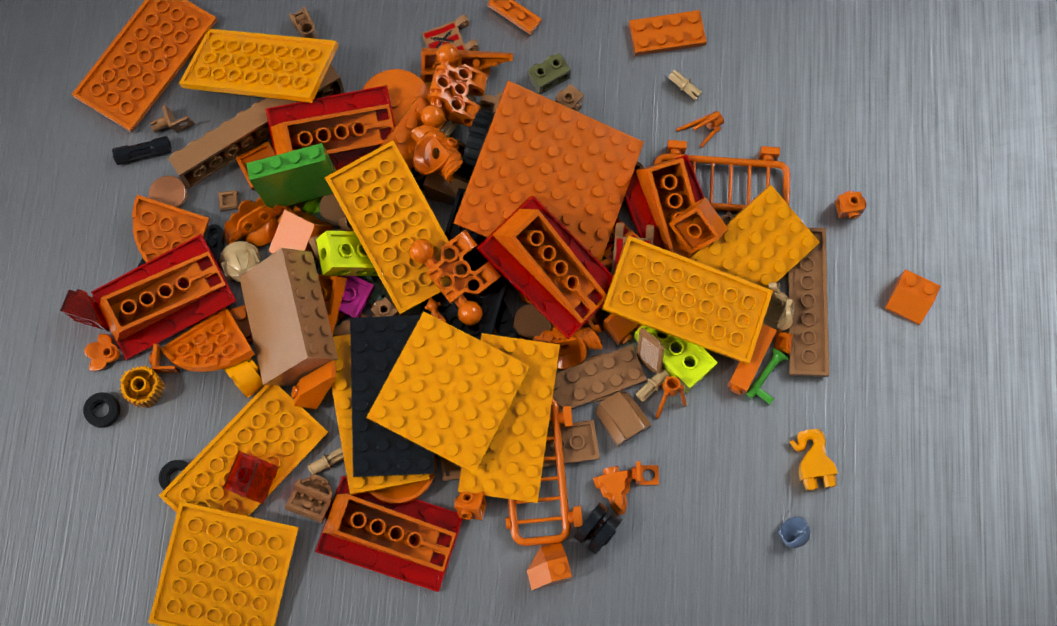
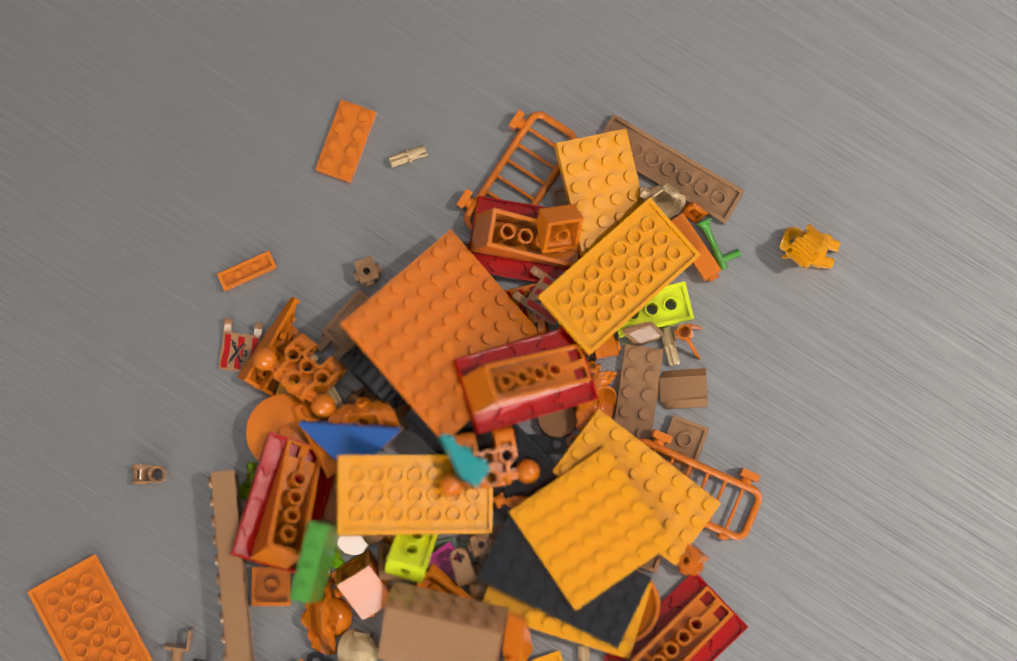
camera: 60 degrees left, 10 degrees up
light orange plate [179,29,339,103] -> none
medium nougat tile [218,190,239,212] -> none
orange slope [527,542,572,590] -> none
olive brick [528,53,571,95] -> none
black wheel [574,503,622,555] -> none
orange rock [593,466,633,516] -> none
orange bracket [631,461,659,485] -> none
orange plant [676,111,724,148] -> none
sand blue hair [779,516,811,548] -> none
orange brick [835,191,866,219] -> none
orange slope [885,269,941,325] -> none
none -> blue tile [298,420,402,462]
none -> teal slope [438,433,491,489]
none -> medium nougat piece [450,548,478,587]
none -> light orange brick [785,224,830,269]

